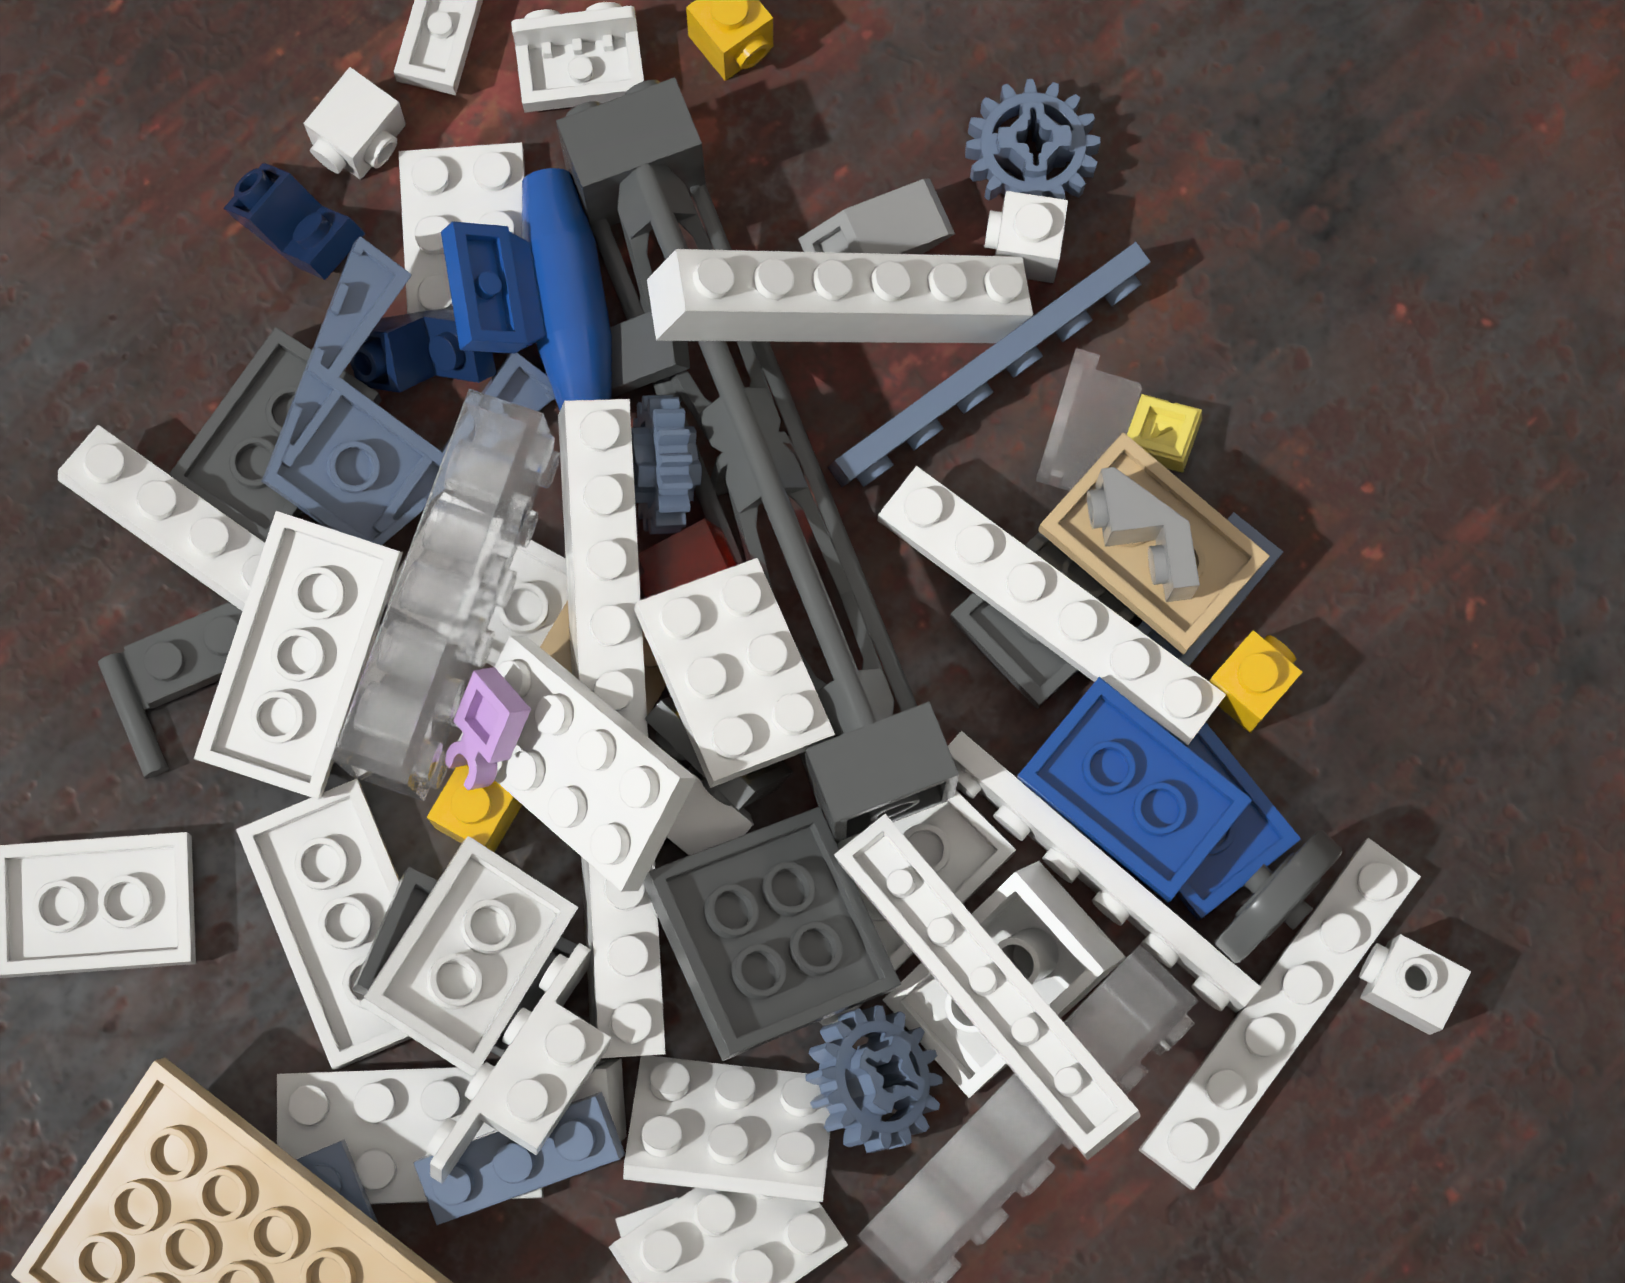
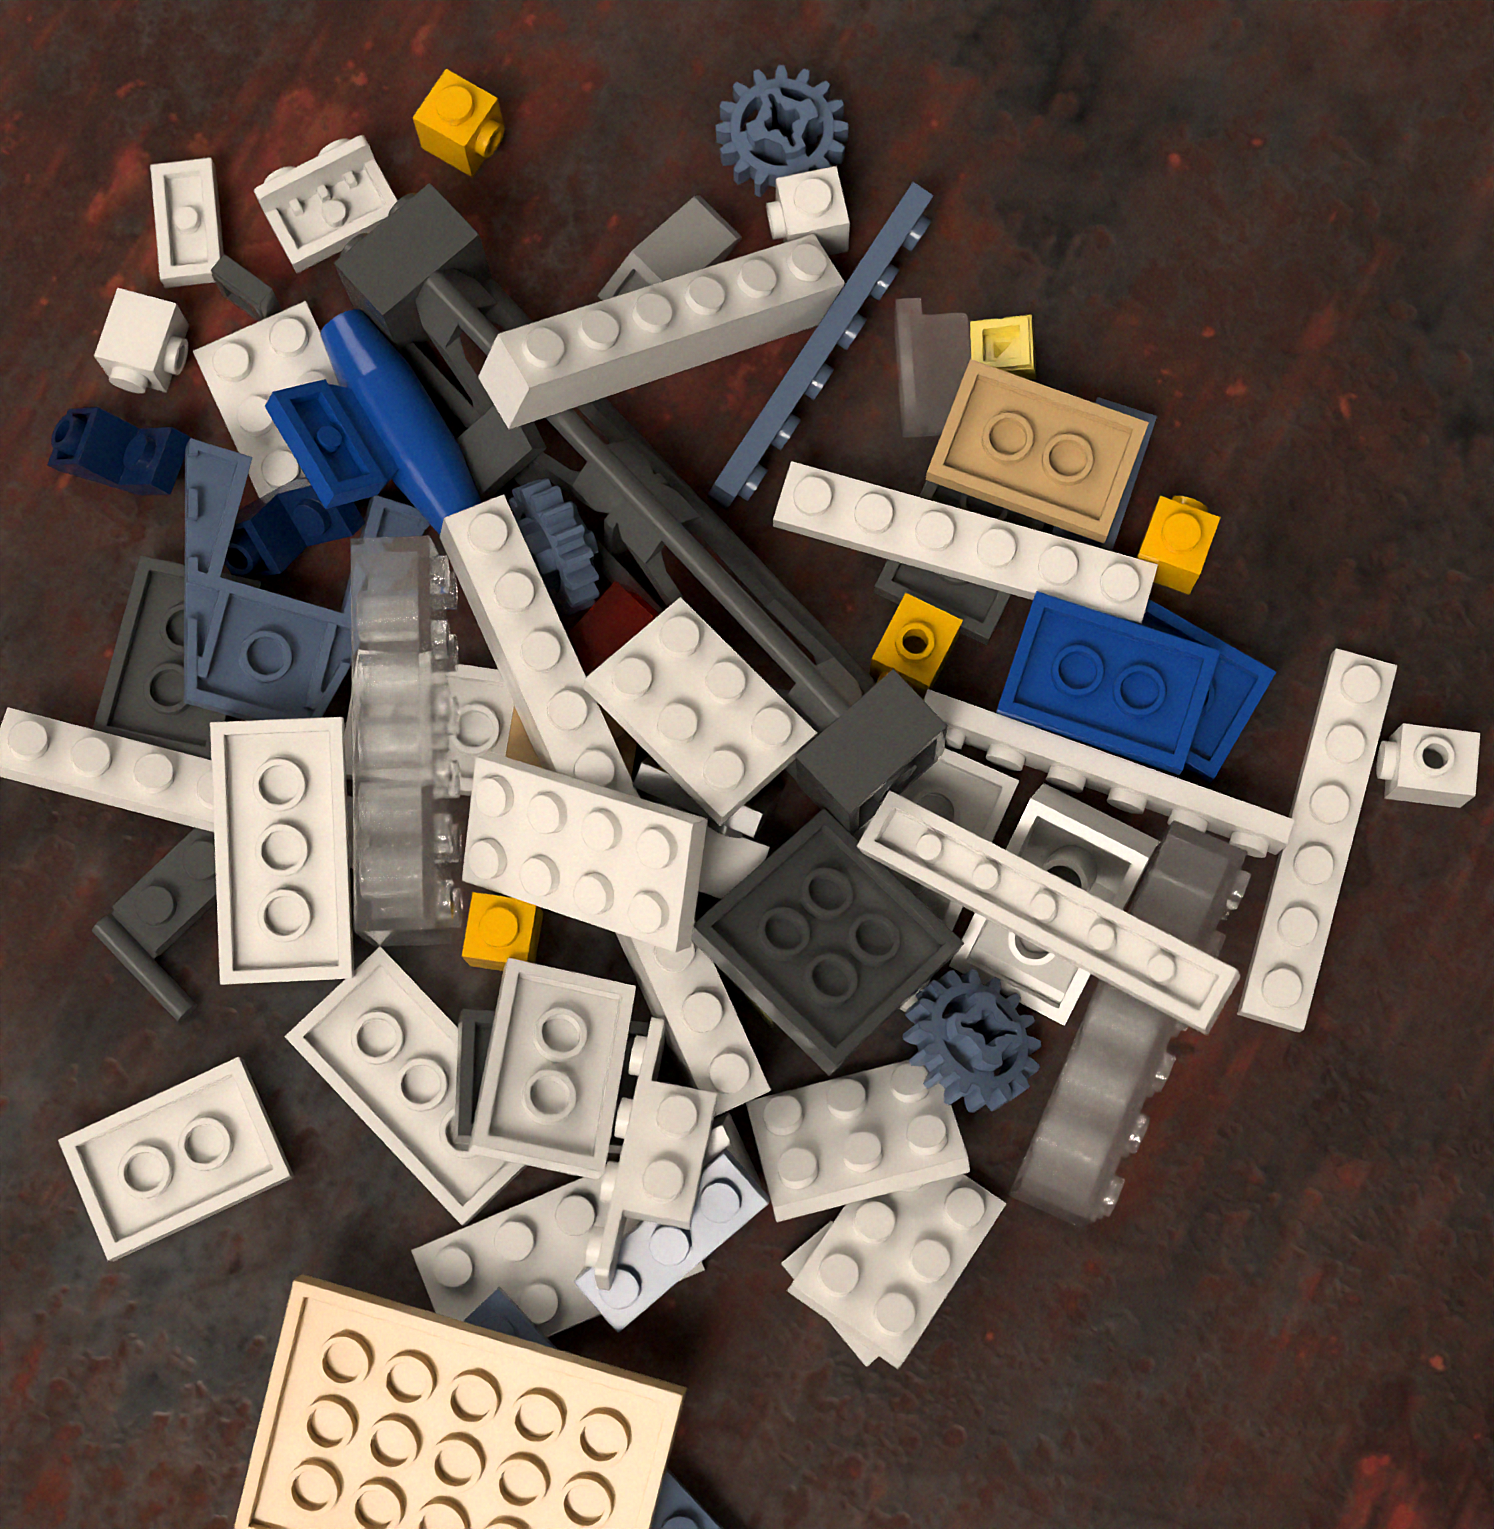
camera: 15 degrees left, 0 degrees up
lavender plate [445,667,531,790] -> none
light grey slope [1087,467,1200,602] -> none
dark grey wheel [1215,830,1342,963] -> none
none -> dark grey tile [211,254,283,322]
none -> yellow brick [869,593,963,701]

